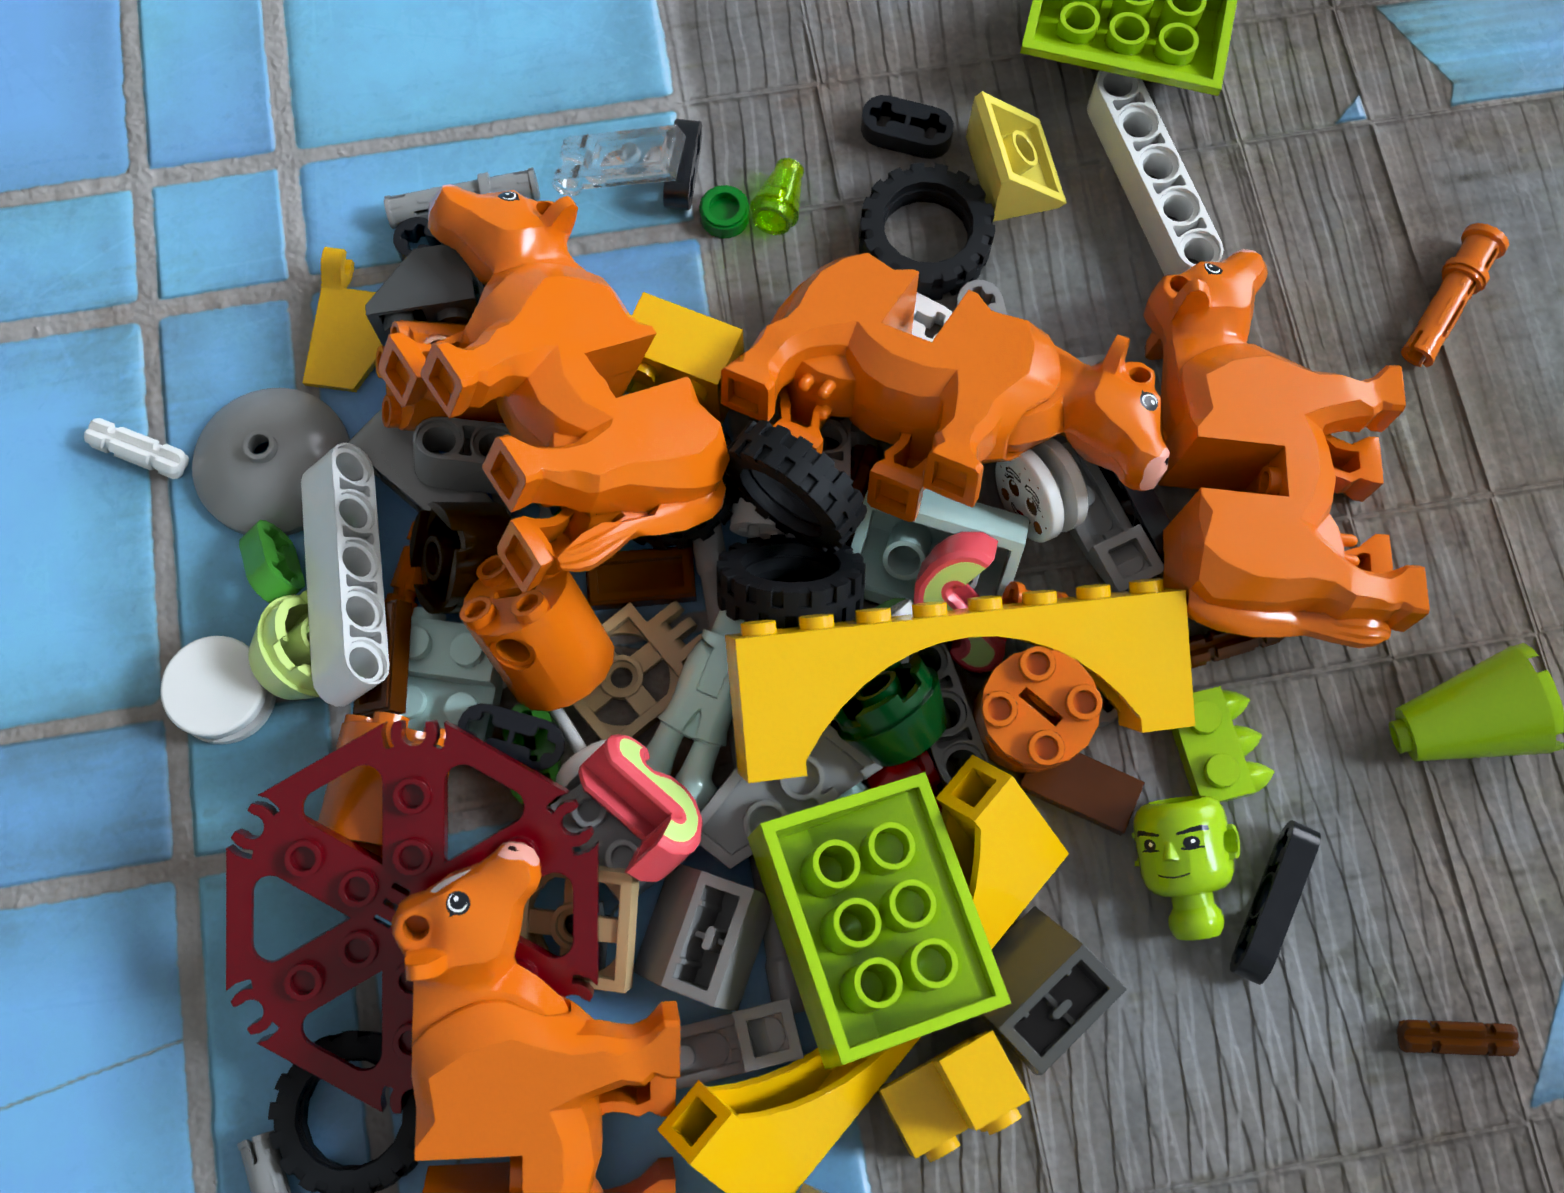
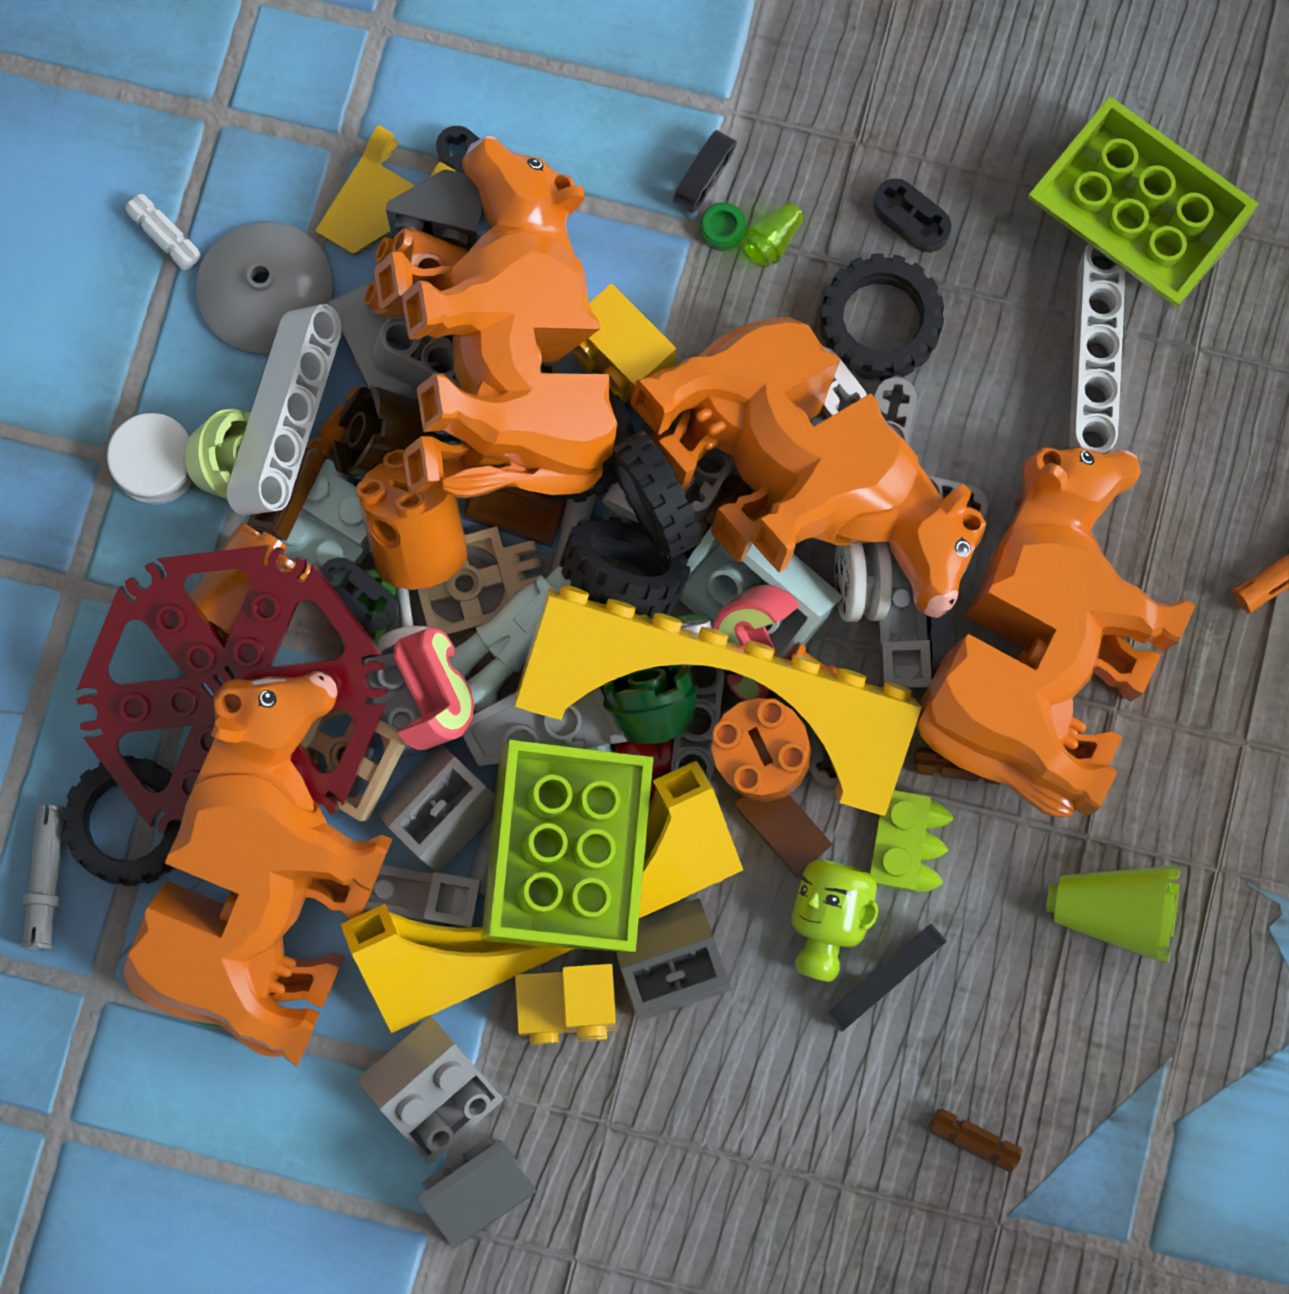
camera: 25 degrees right, 5 degrees up
bright green beam [239,520,305,603] -> none
light grey pin [384,167,541,229] -> none
clear plate [552,124,686,196] -> none
light yellow slope [966,91,1067,222] -> none

